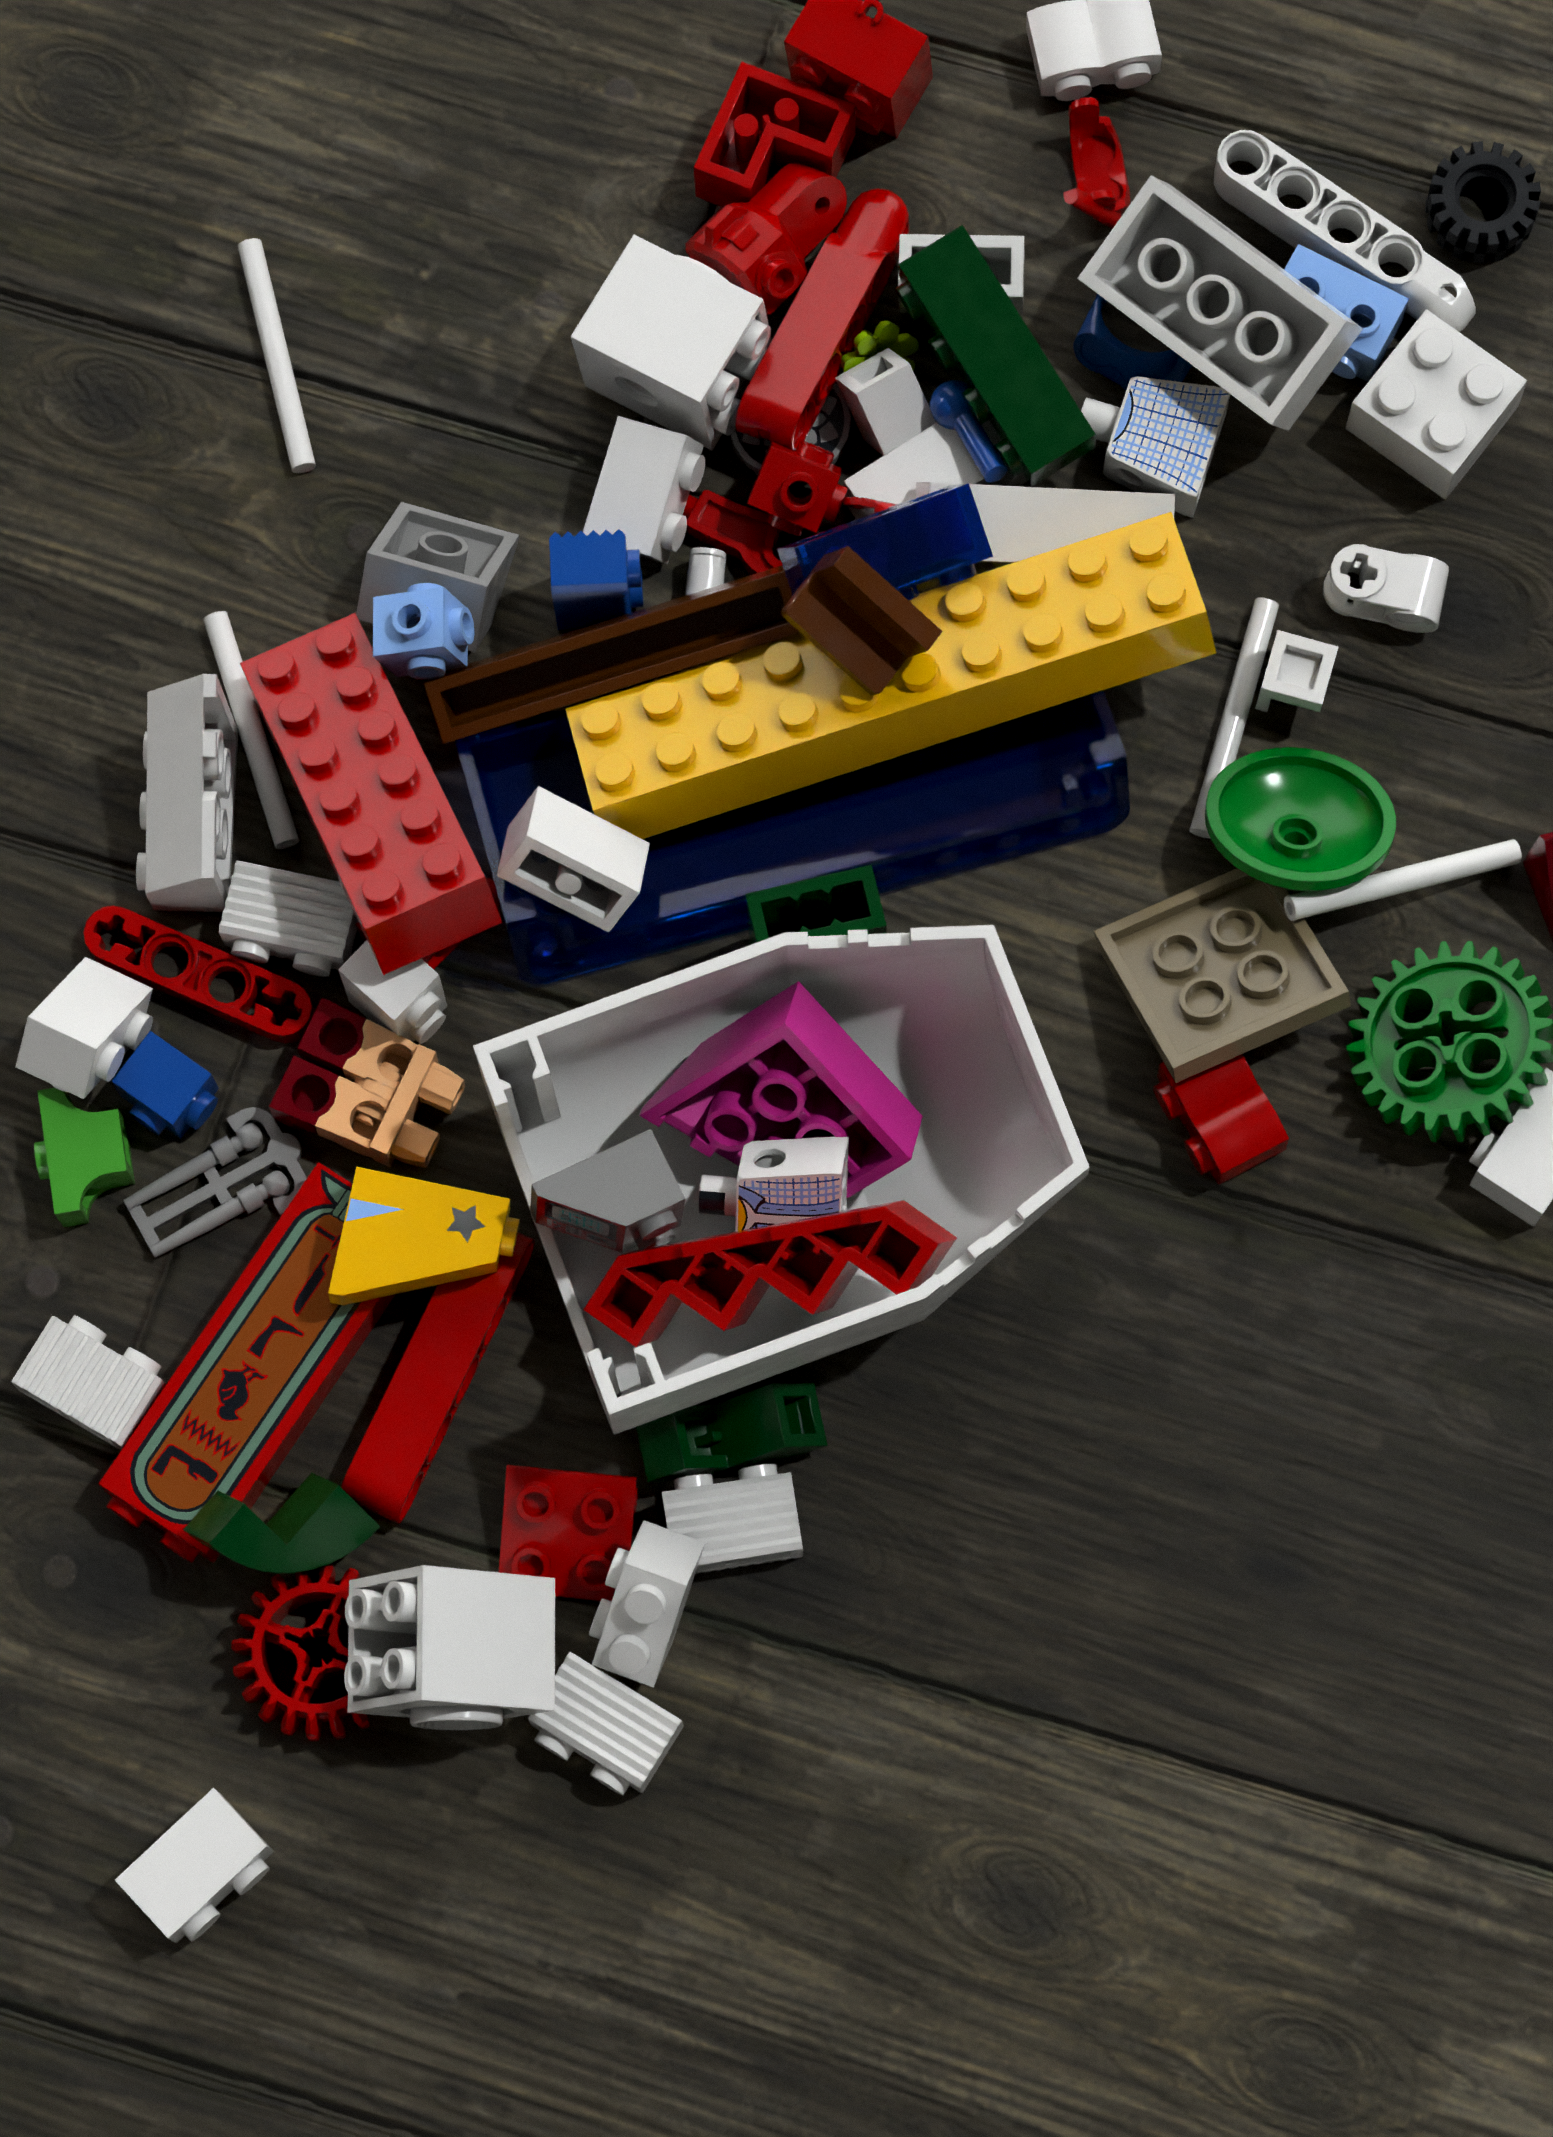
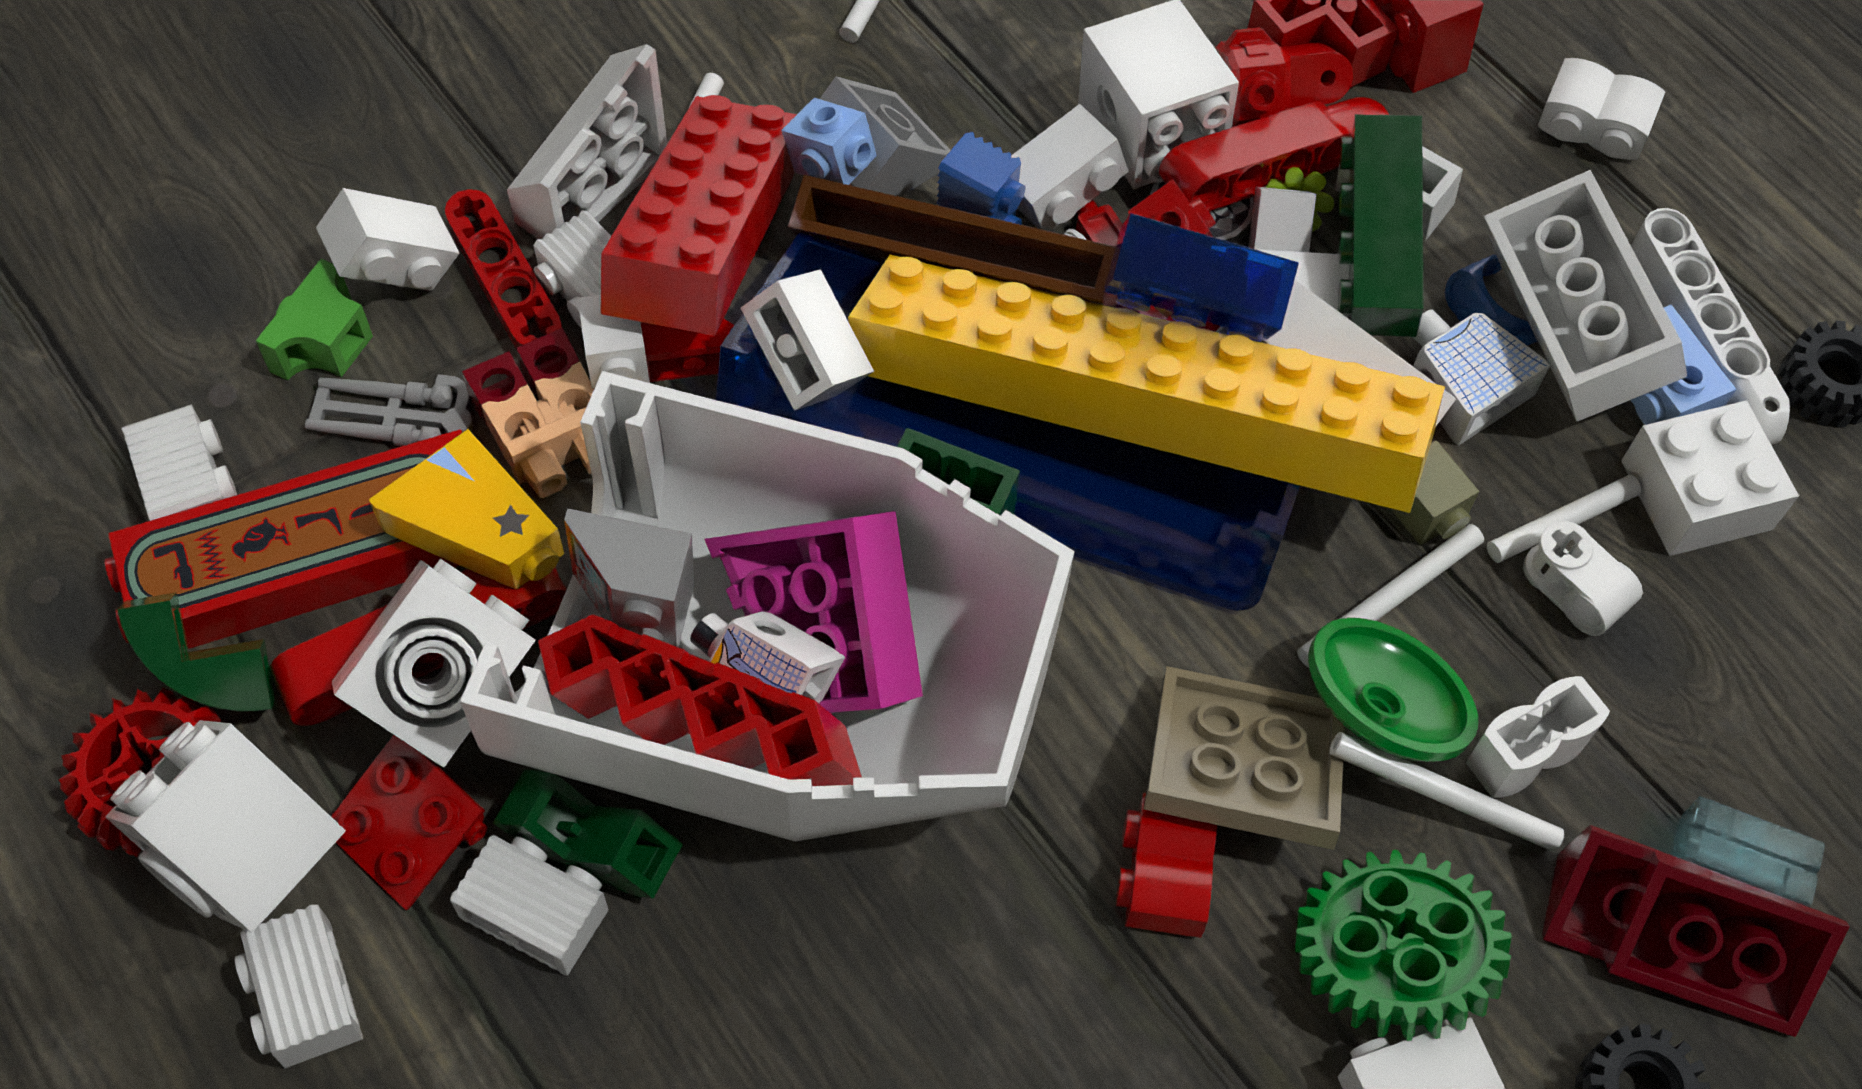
camera: 30 degrees right, 15 degrees down
blue brick [112,1031,219,1139] -> none
white brick [589,1520,705,1687] -> none
reddish brown panel [782,546,943,695] -> none
blue bar [930,380,1008,483] -> none
red helmet [1063,97,1130,229] -> none
white panel [1255,630,1338,712] -> none
none -> white brick [332,558,535,767]
none -> olive brick [1390,440,1480,546]
none -> white brick [1466,676,1610,798]
none -> white bar [1487,475,1641,563]

